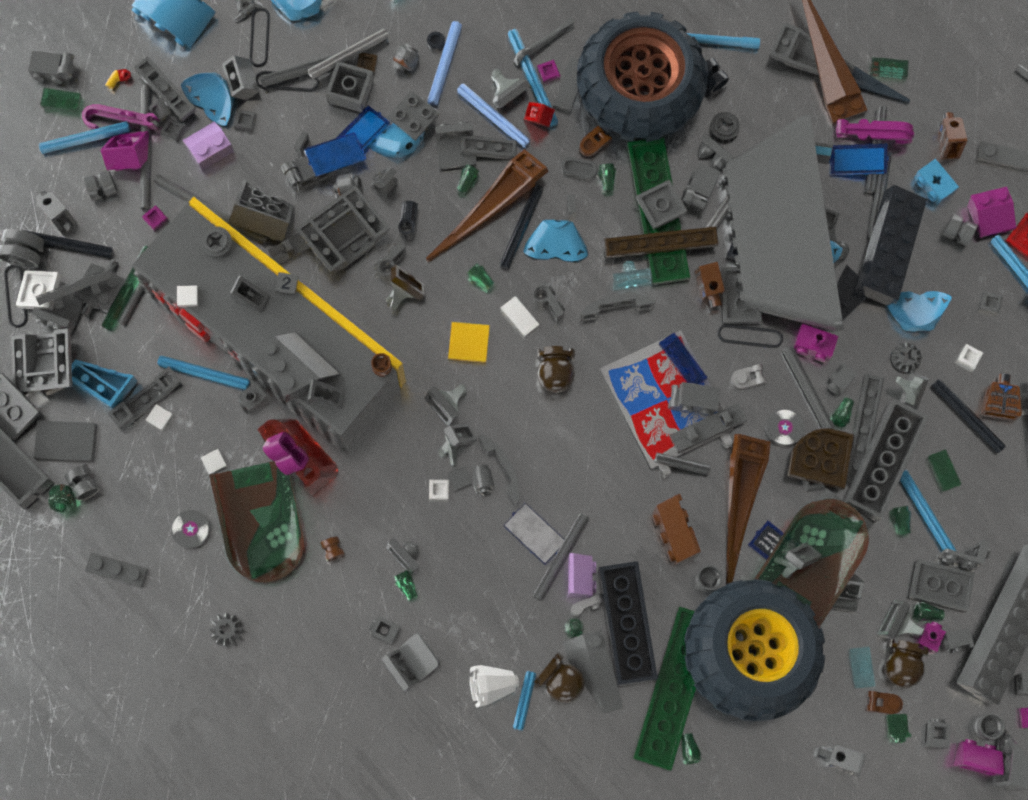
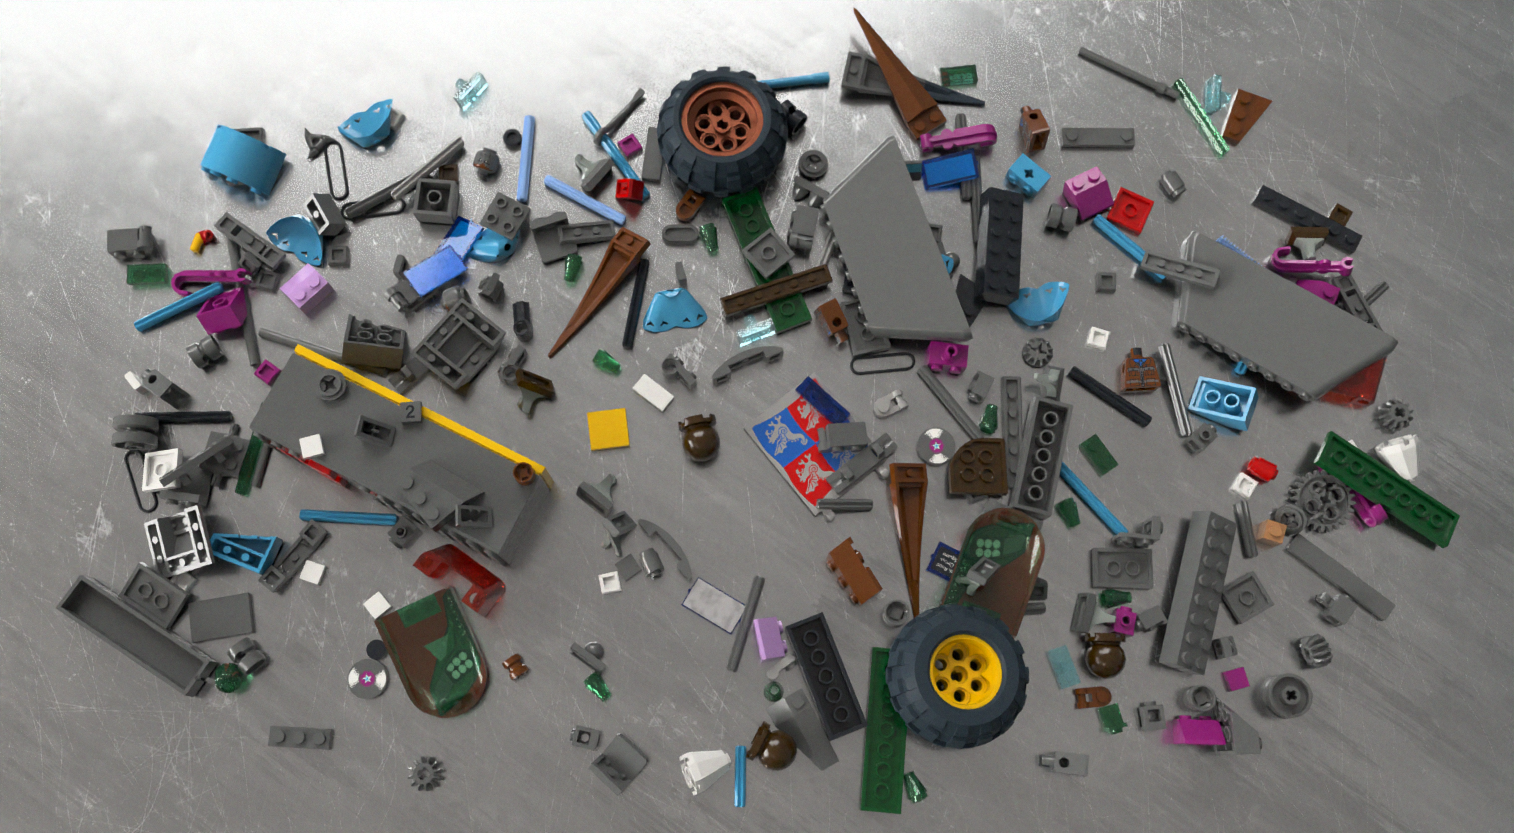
camera: 15 degrees left, 0 degrees up
magenta brick [262,432,309,475] -> none
none -> white tile [125,371,148,394]
none -> black tile [366,639,388,660]

